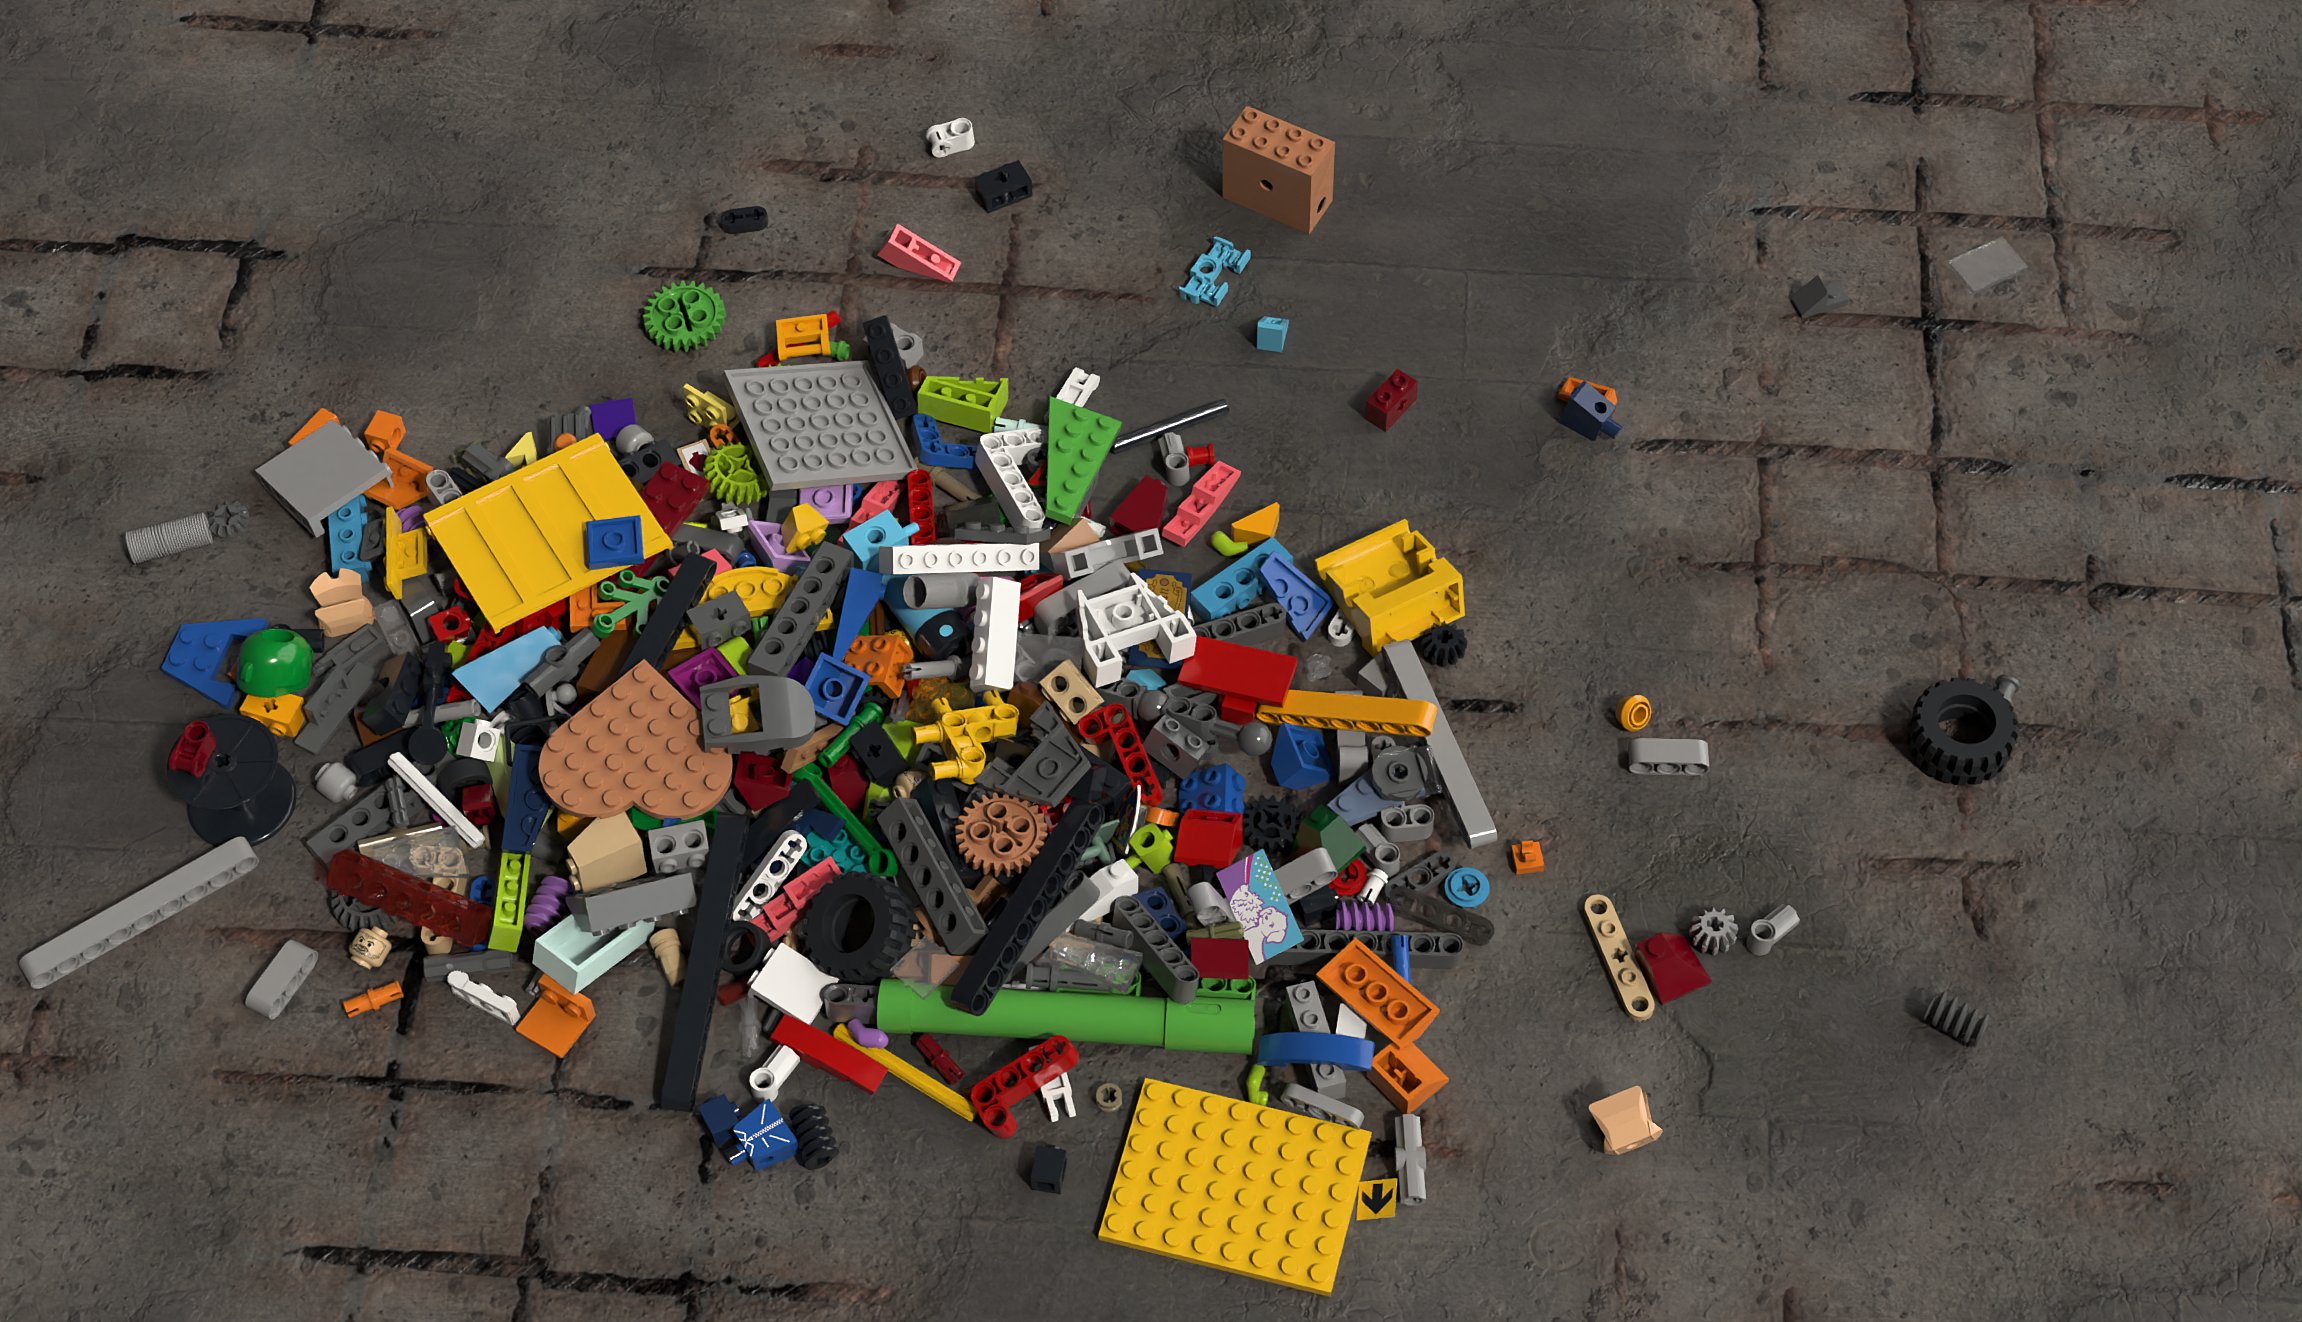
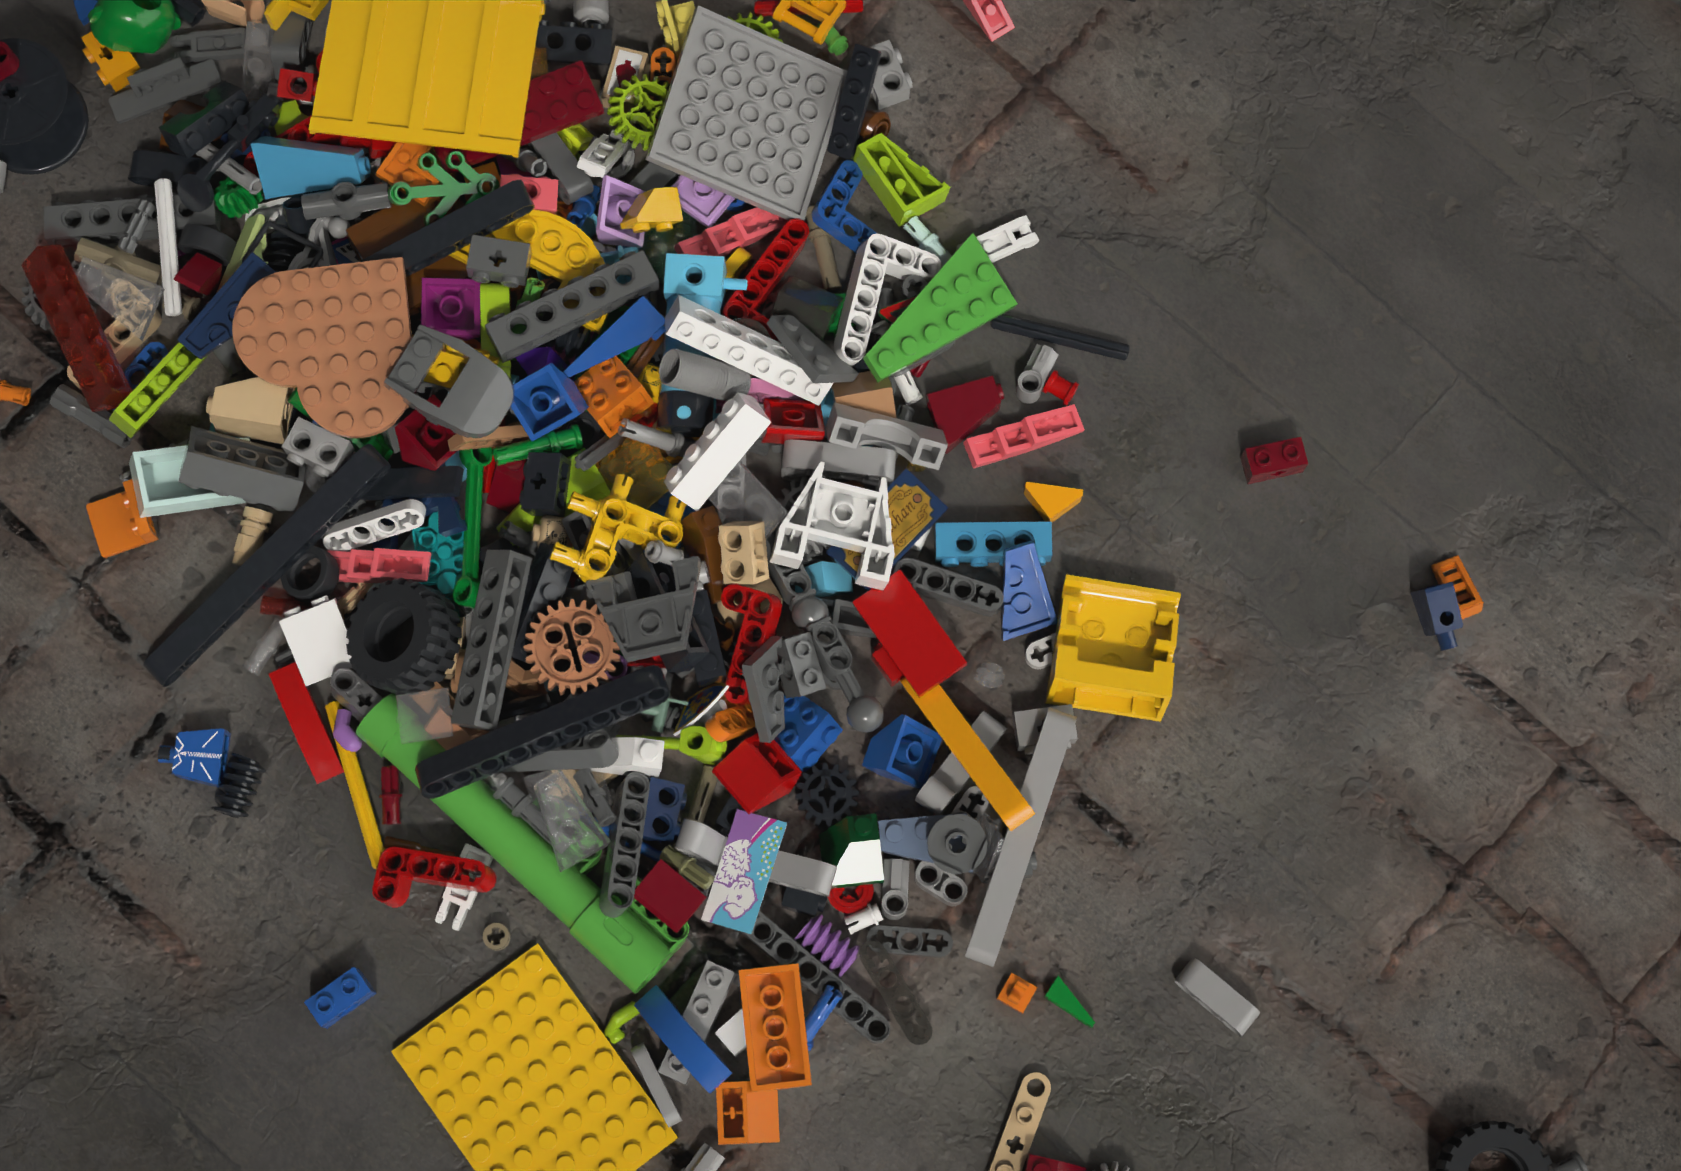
camera: 35 degrees right, 20 degrees up
light grey head [315,762,358,803] -> none
tan head [348,926,392,970] -> none
white hinge [447,970,521,1026] -> none
white brick [456,719,501,762] -> none
medium lavender piece [523,876,575,938] -> none
blue tile [586,515,645,570] -> none
dark blue brick [698,1094,741,1147] -> none
white piece [749,1045,800,1104] -> none
black brick [1031,1145,1068,1194] -> none
medium azure piece [1179,236,1251,307] -> none
lime arm [1211,531,1248,556] -> none
nougat gear [1223,106,1335,234] -> none
medium azure slope [1257,316,1289,353] -> none
black gear [1421,620,1468,668] -> none
dark azure gear [1444,867,1490,910] -> none
light orange cone [1615,695,1651,732] -> none
none -> blue brick [304,967,377,1029]
none -> light grey pin [645,540,684,567]
none -> dark grey wing [742,636,785,743]
none -> green piece [1044,975,1095,1028]

